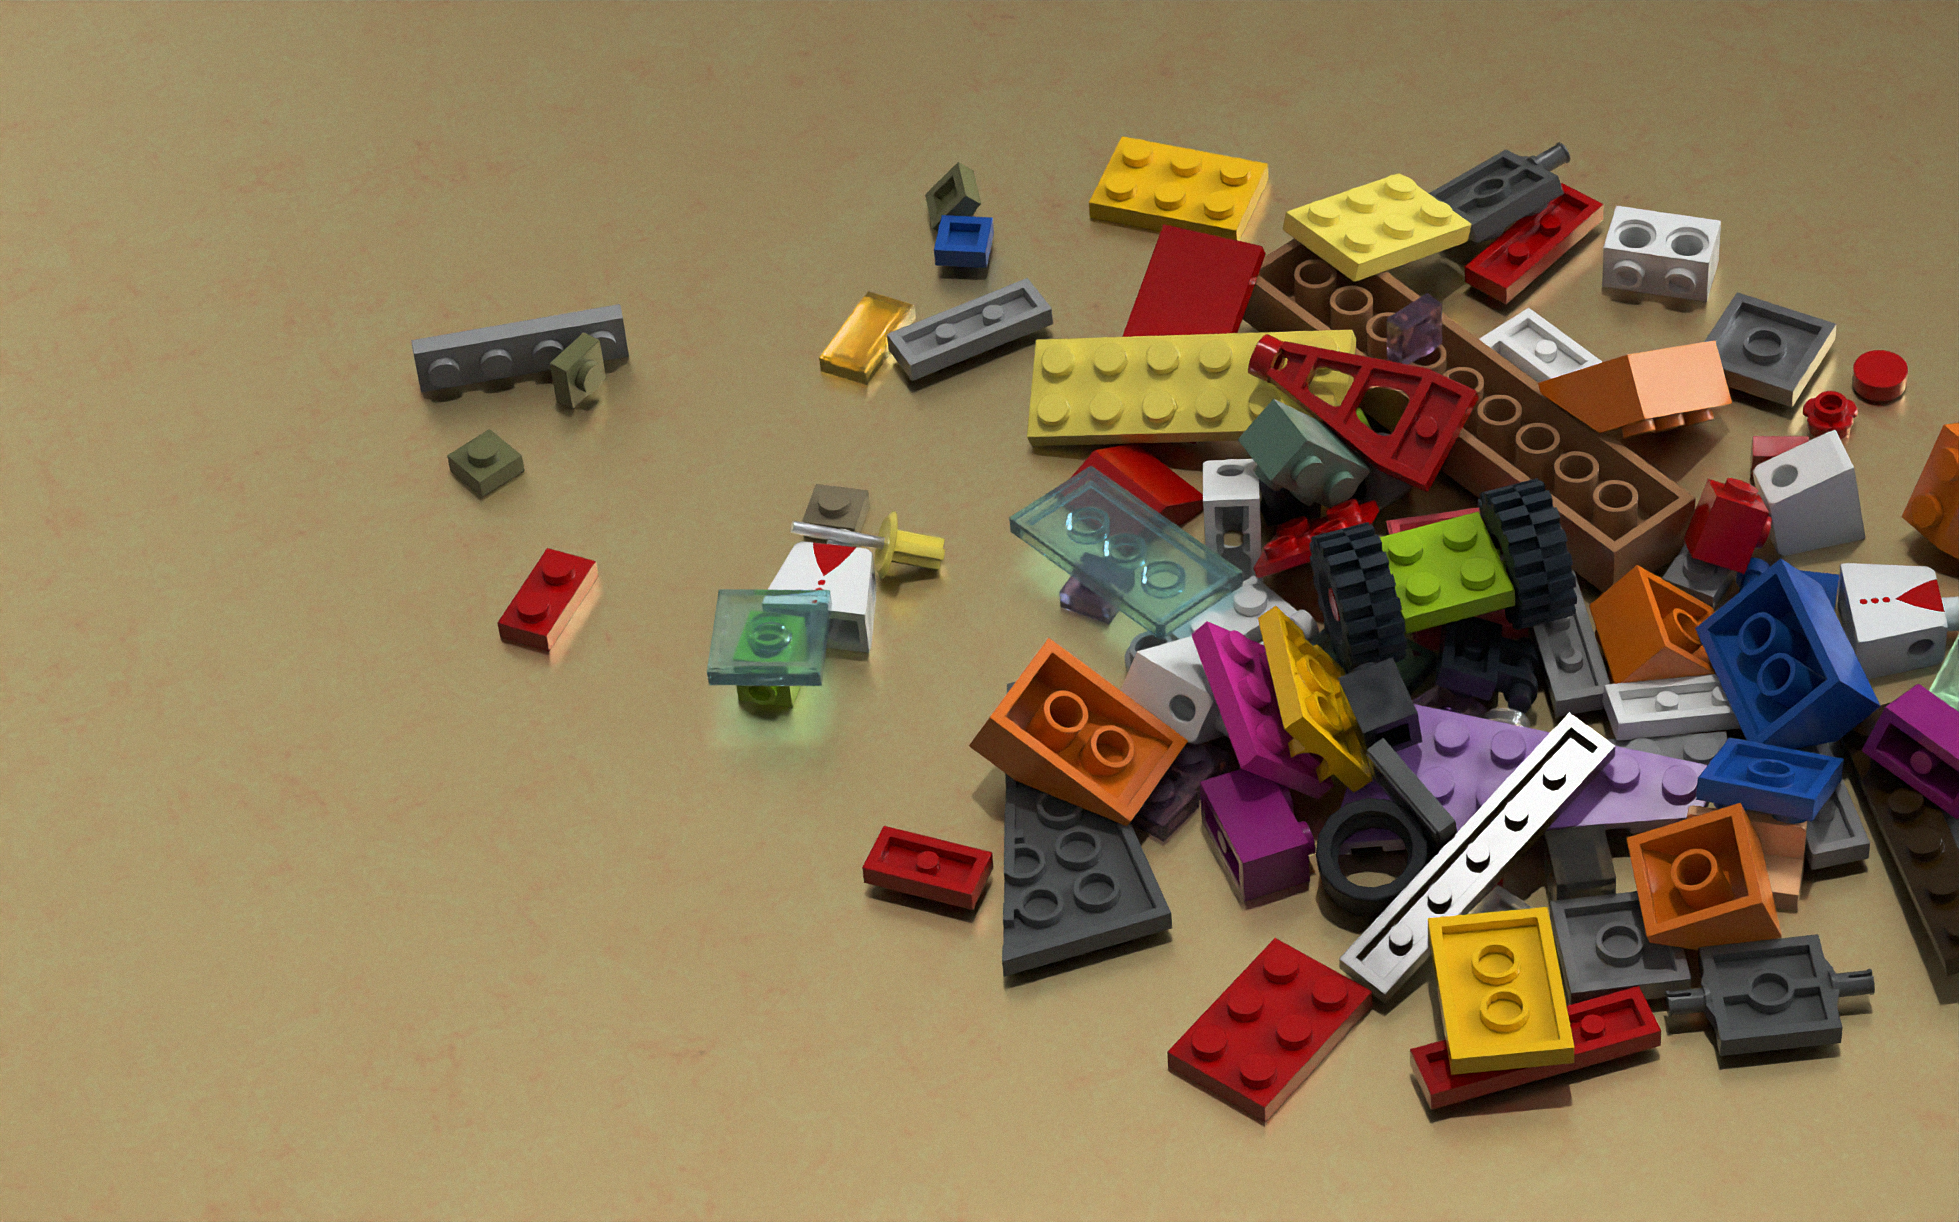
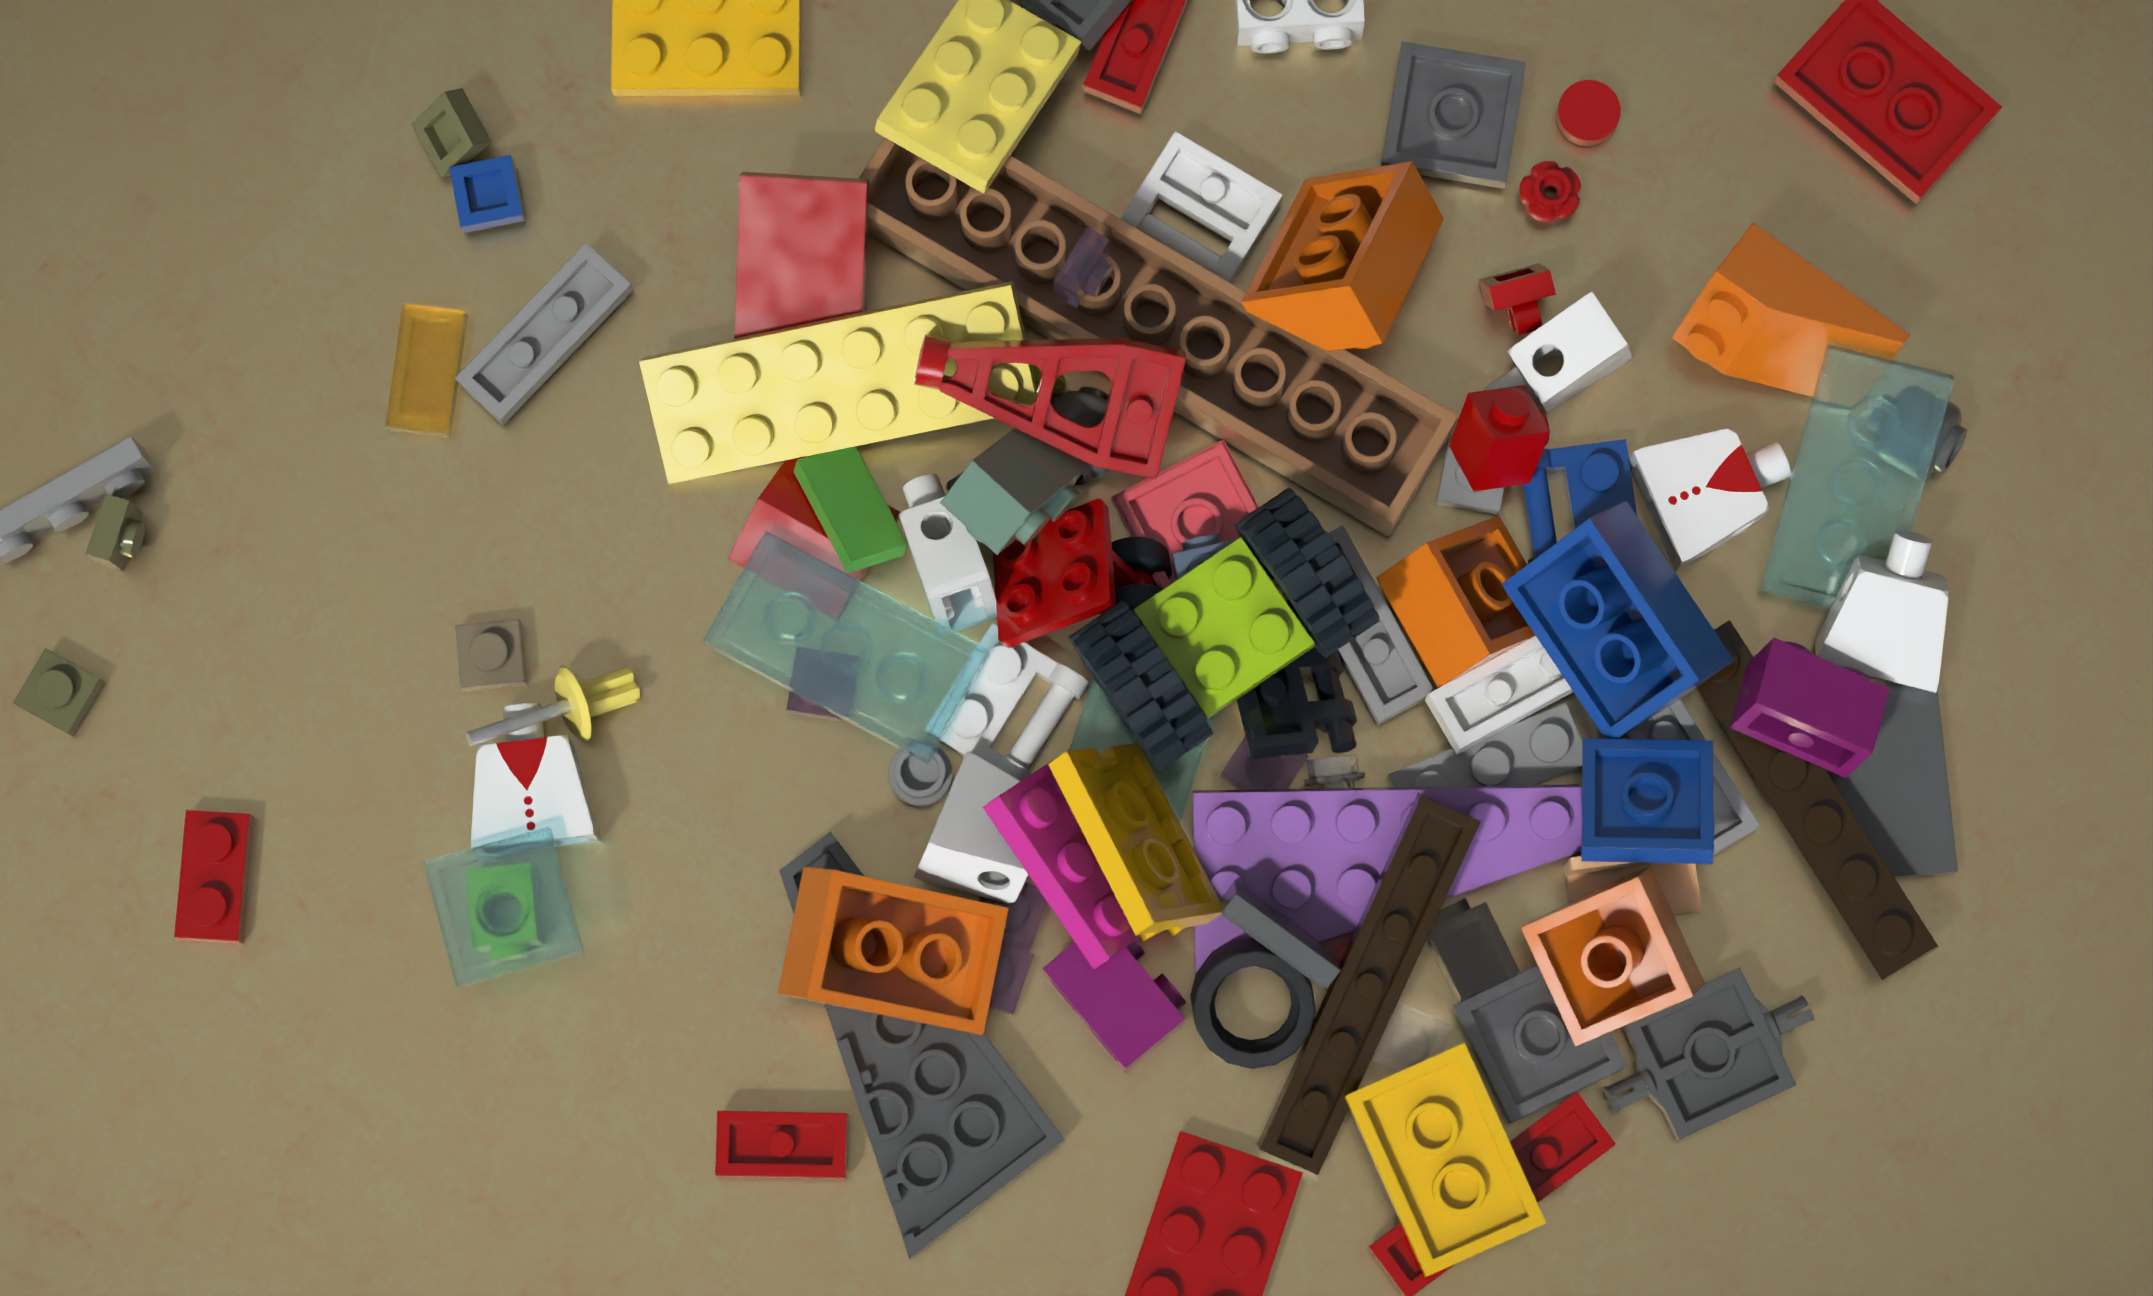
camera: 20 degrees left, 35 degrees up
black brick [1338,657,1423,761] -> none
none -> bright green tile [793,446,908,573]

